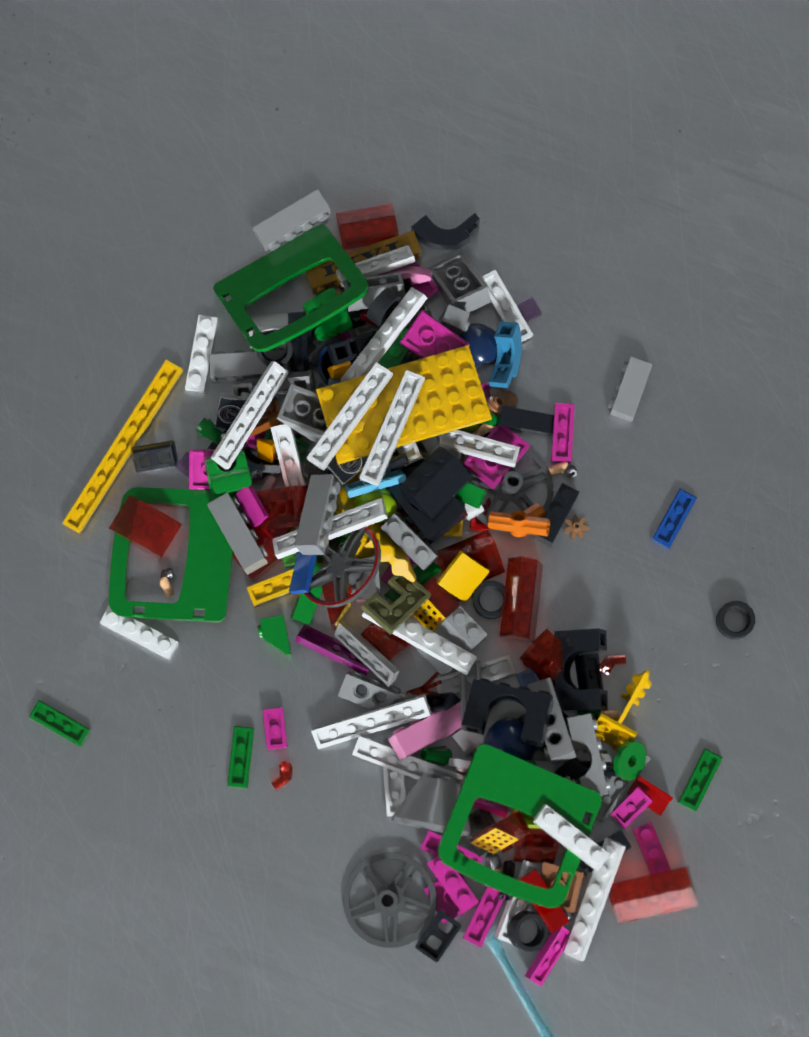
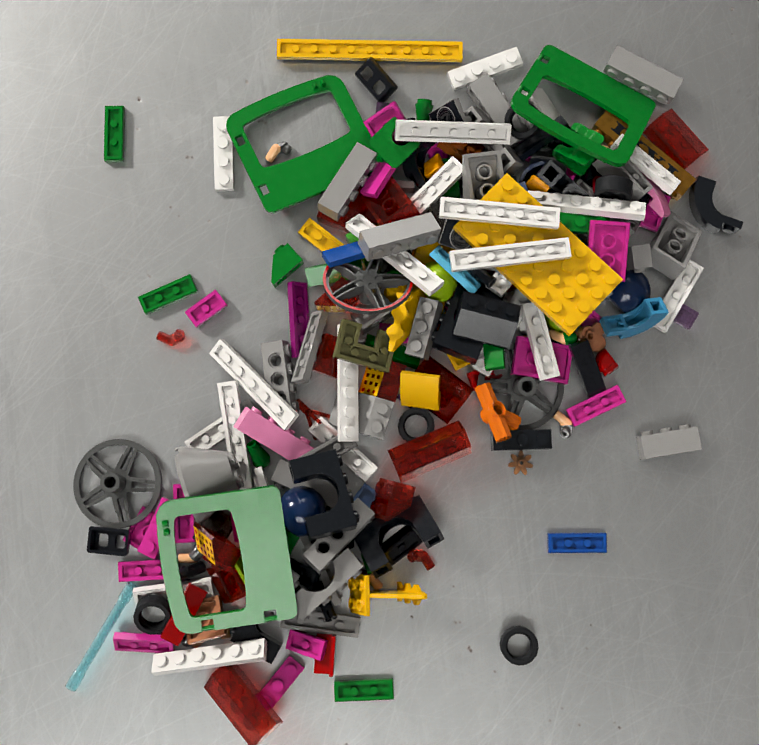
camera: 55 degrees right, 5 degrees up
clear red slope [109,495,182,559] -> none
black slope [425,692,461,712] -> none
white plate [532,804,610,871] -> none
green tile [613,740,646,781] -> none
none -> red piece [595,348,619,377]

